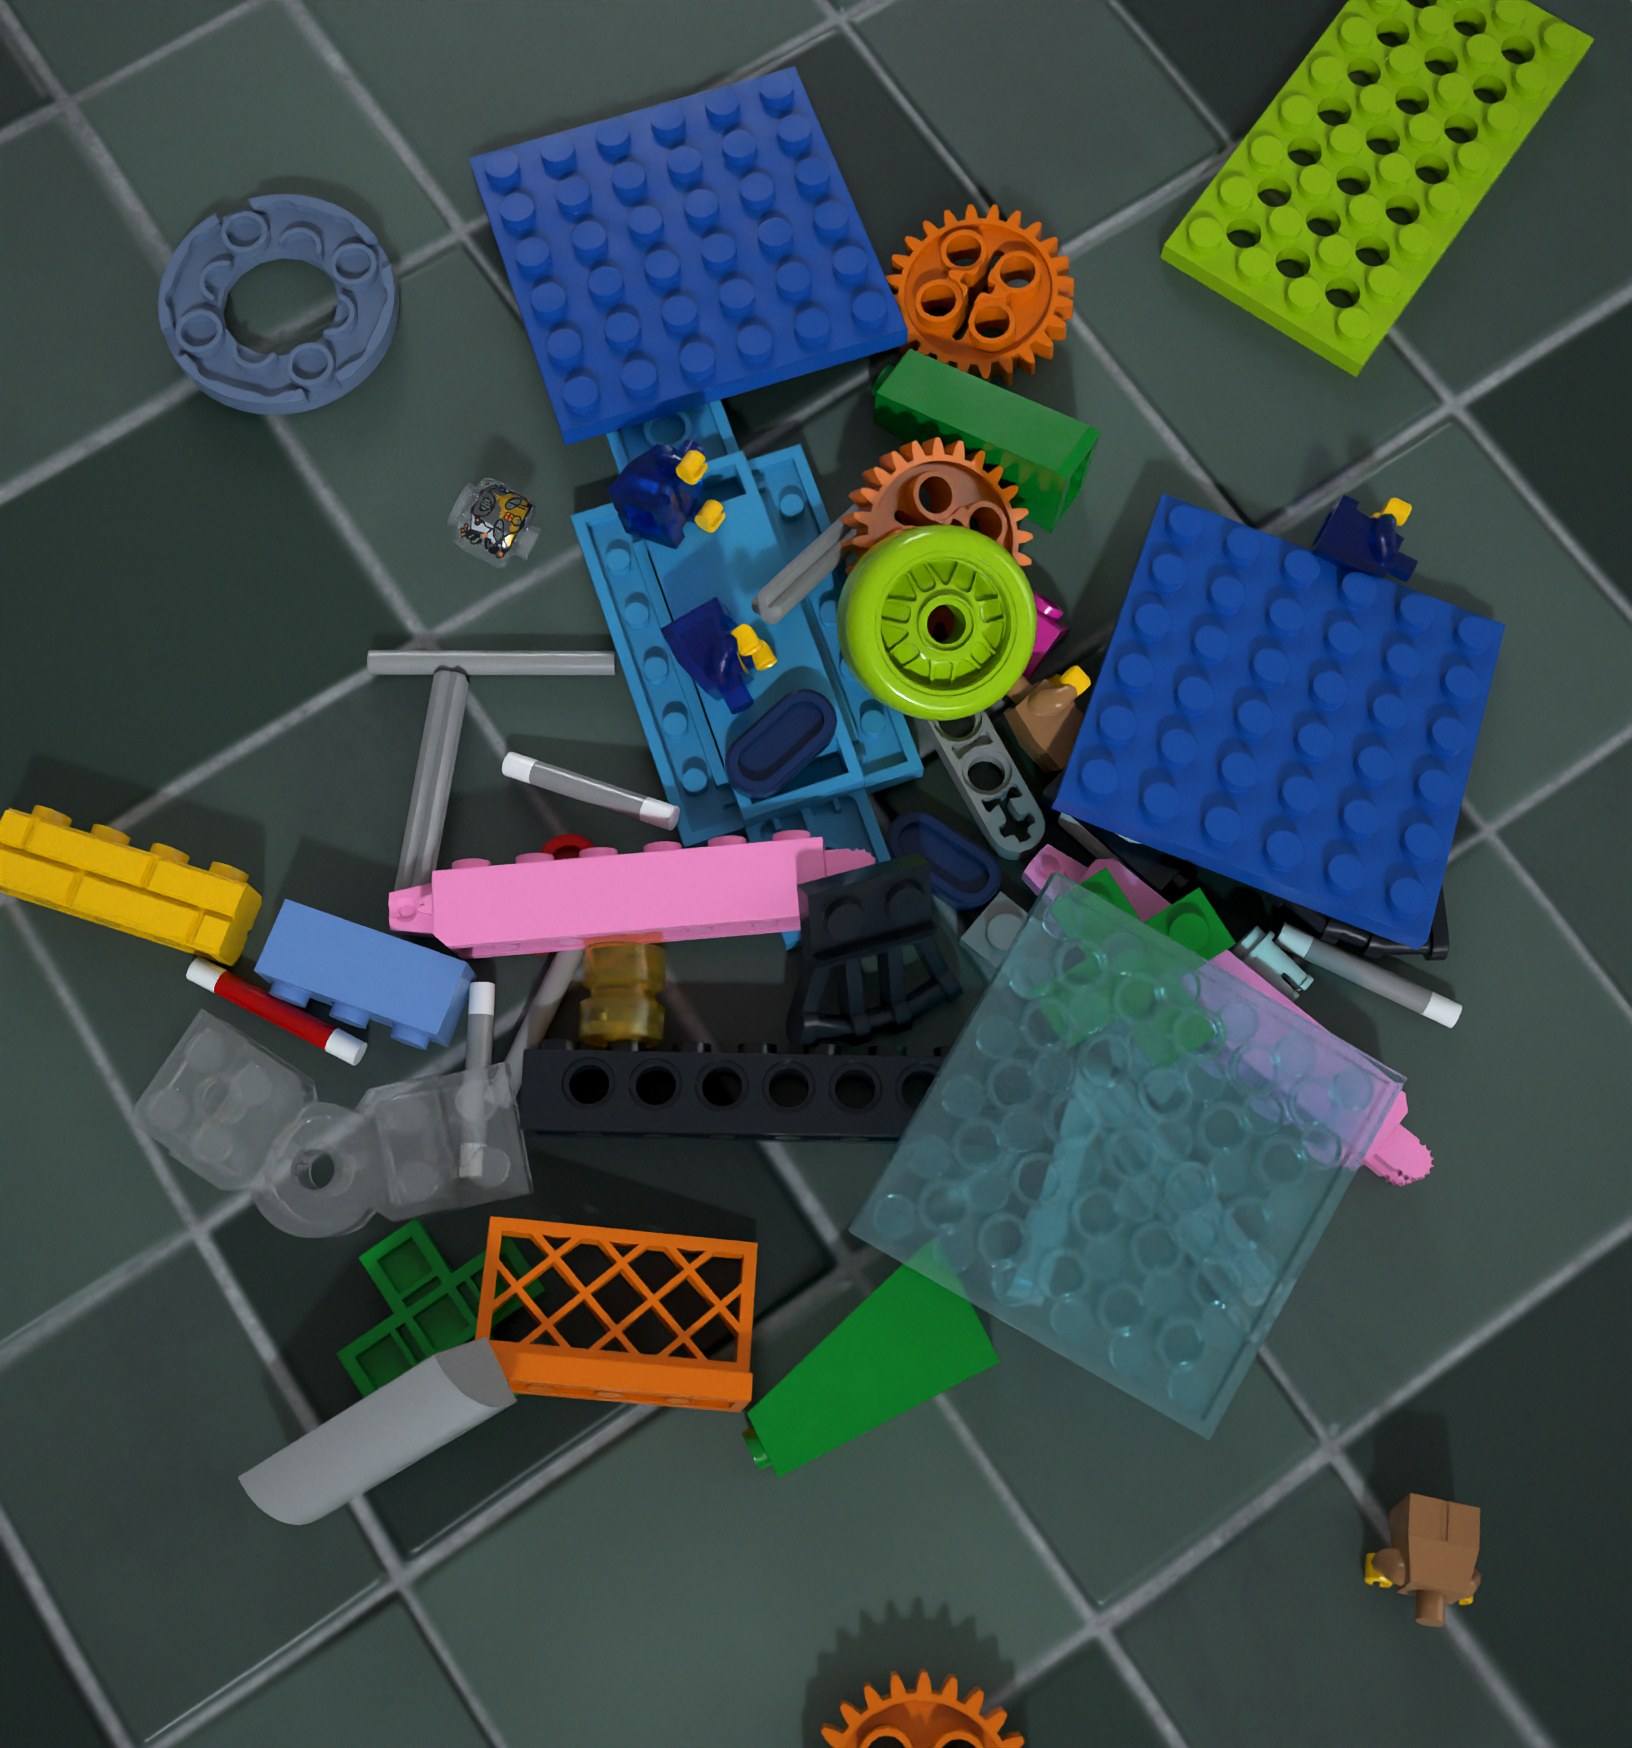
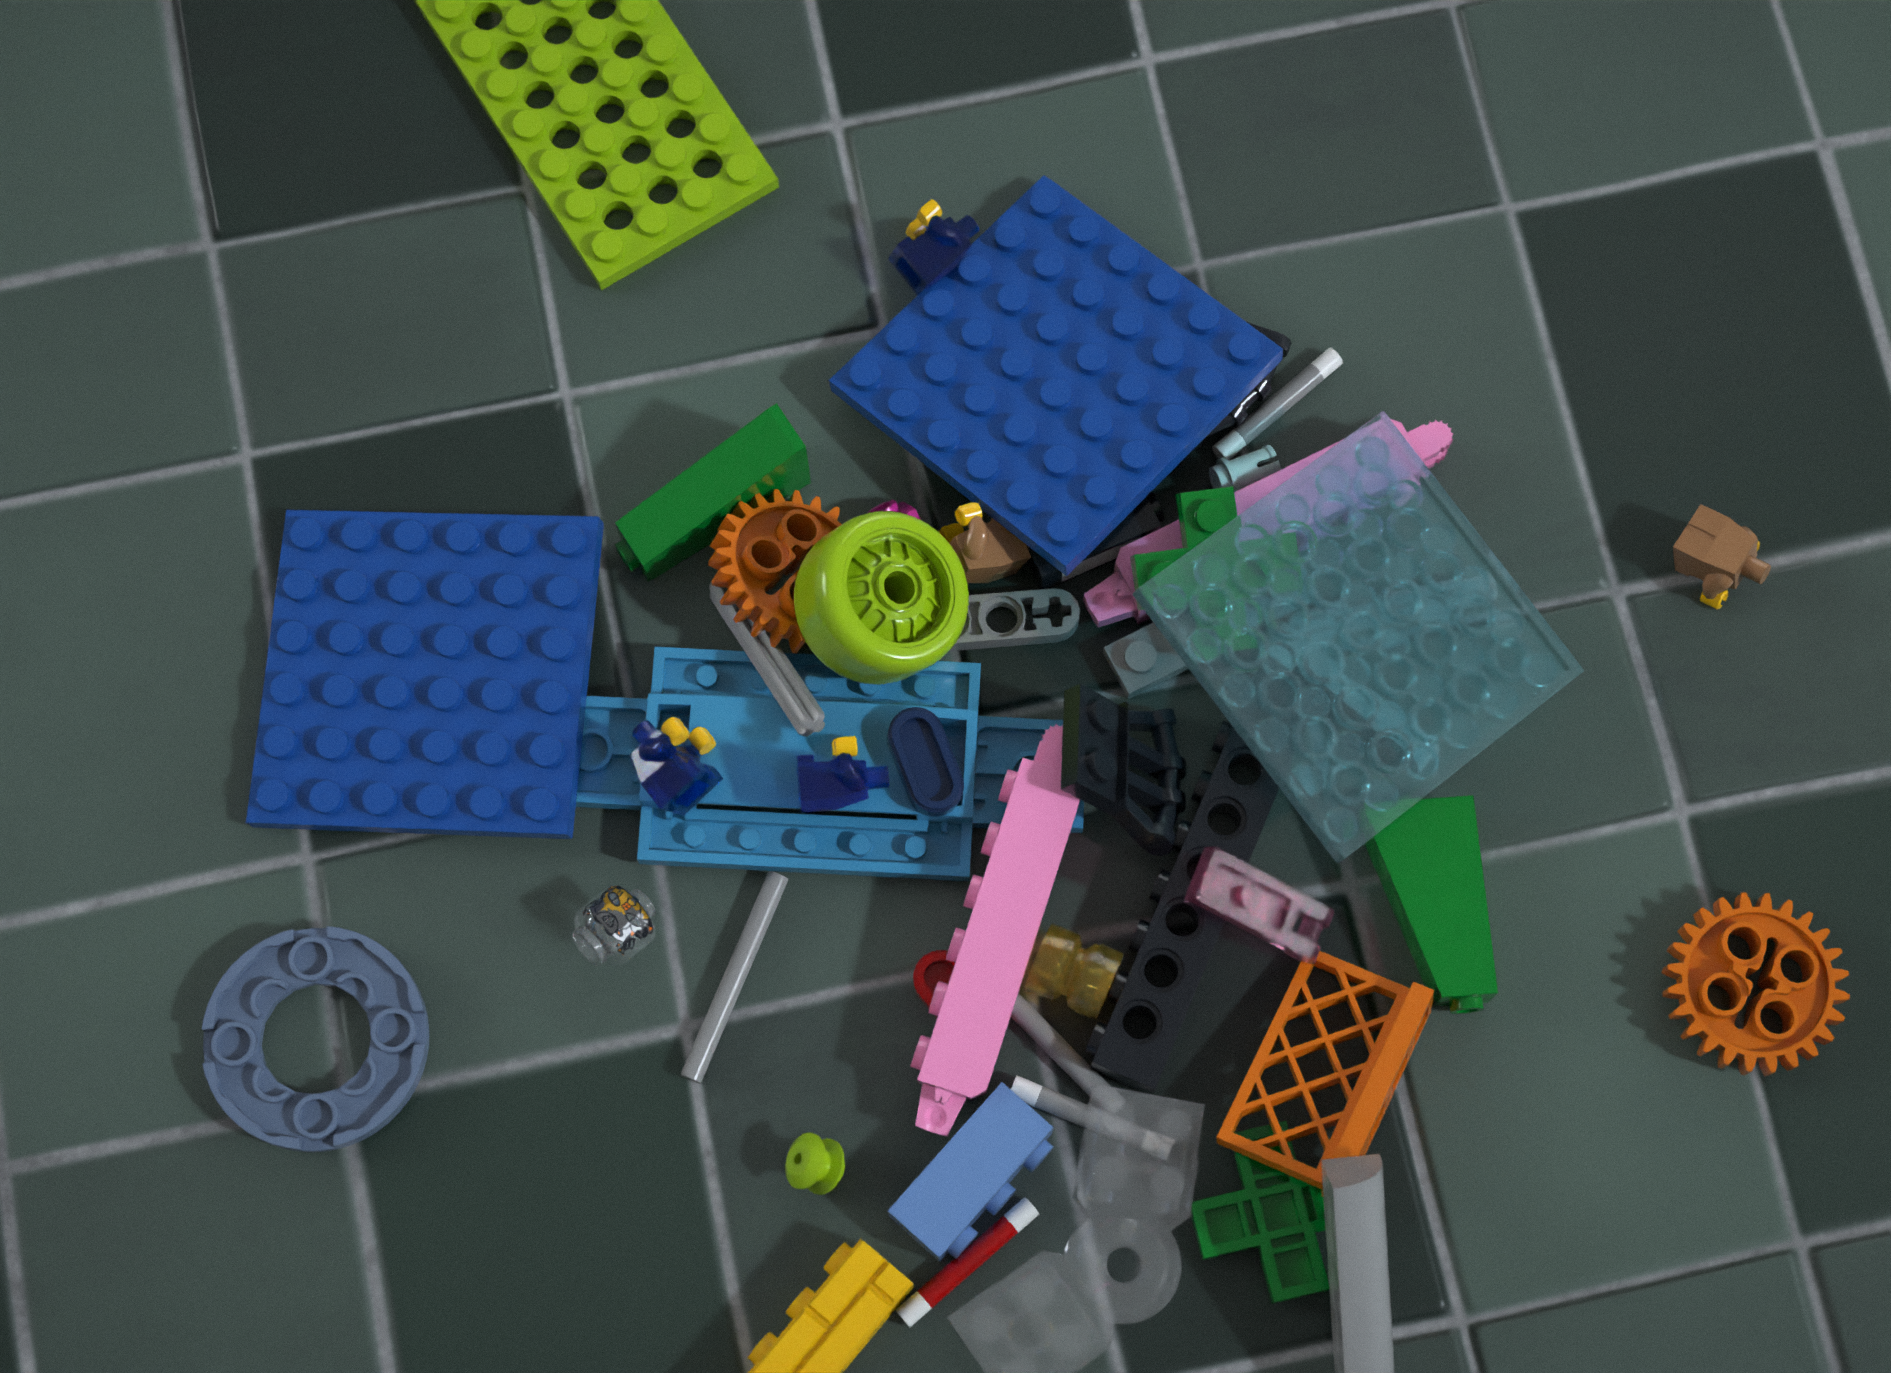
camera: 65 degrees left, 0 degrees up
light grey axle [394,670,469,891] -> none
light grey bar [502,752,680,831] -> none
orange gear [885,204,1074,386] -> none
dark blue tile [885,811,1001,912] -> none
none -> lime wheel [785,1133,845,1195]
none -> clear pink plate [1184,847,1335,964]

